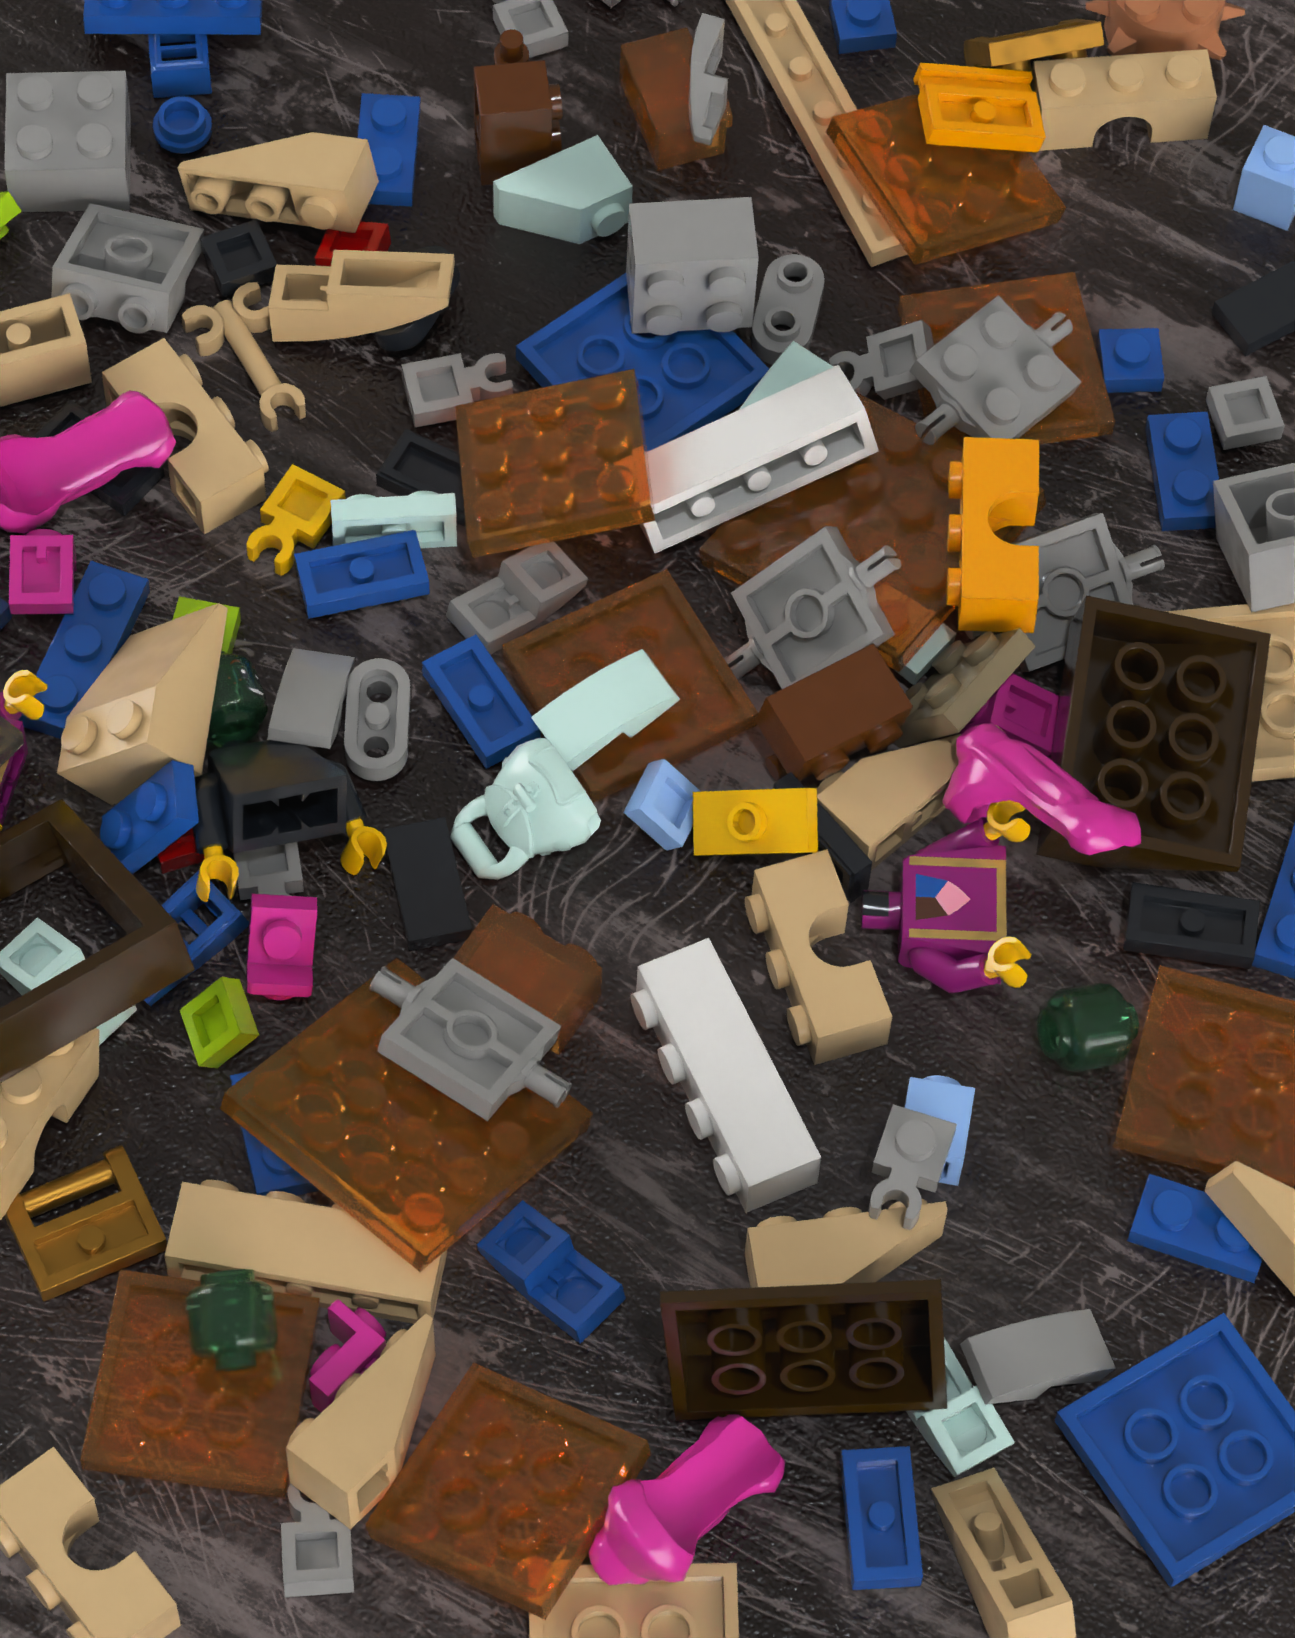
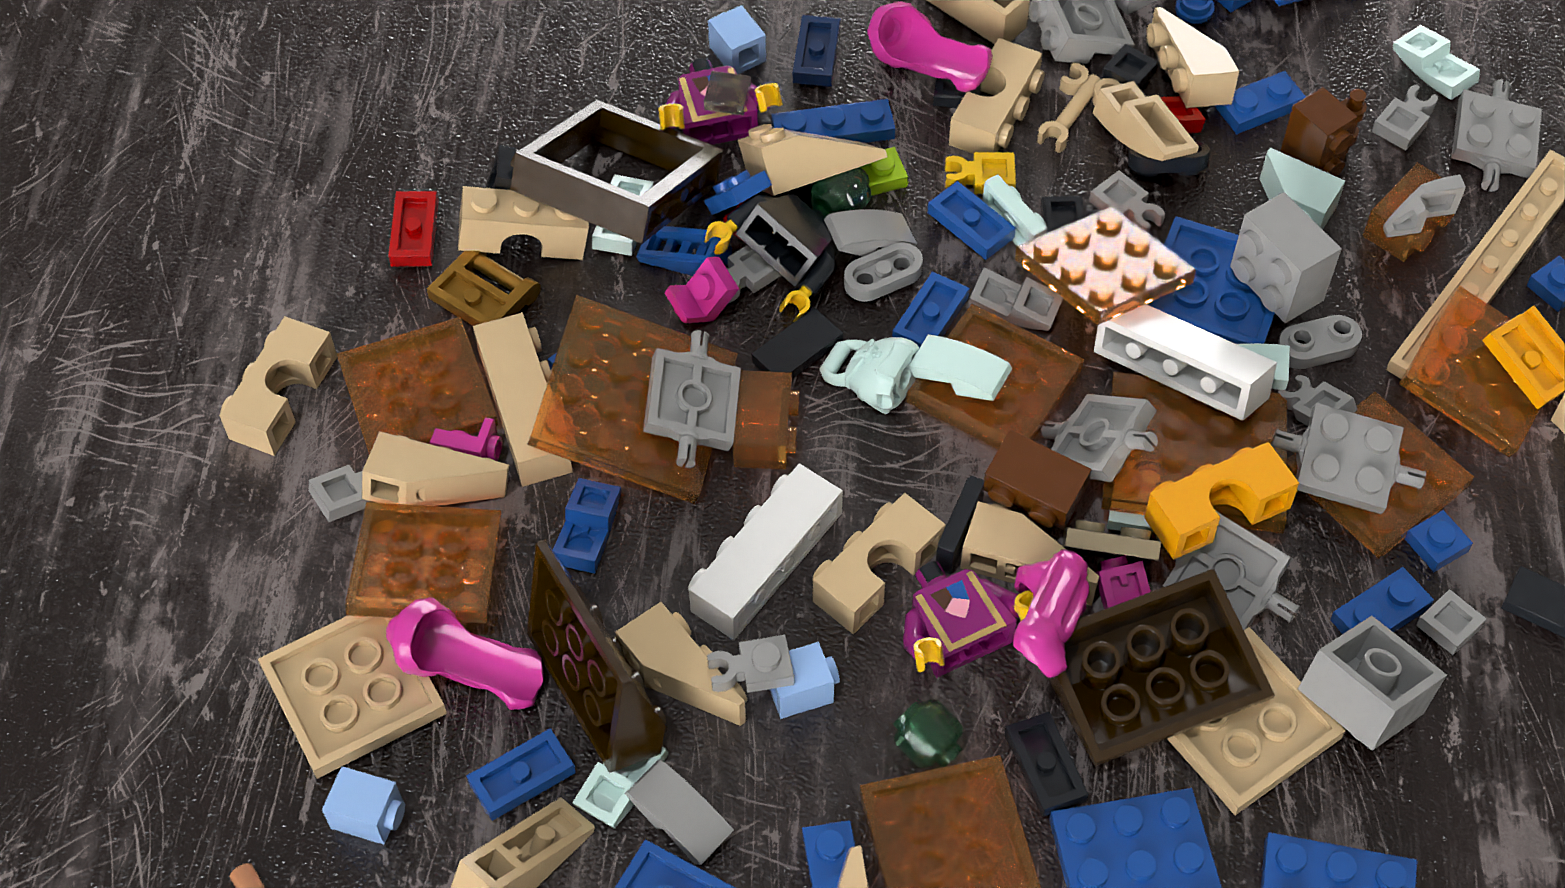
camera: 65 degrees right, 5 degrees down
dark pink bracket [9,529,77,614] -> none
lime plate [180,977,259,1068] -> none
clear green head [185,1269,278,1372] -> none
light blue plate [623,759,700,851] -> none
yellow plate [693,788,818,856] -> none

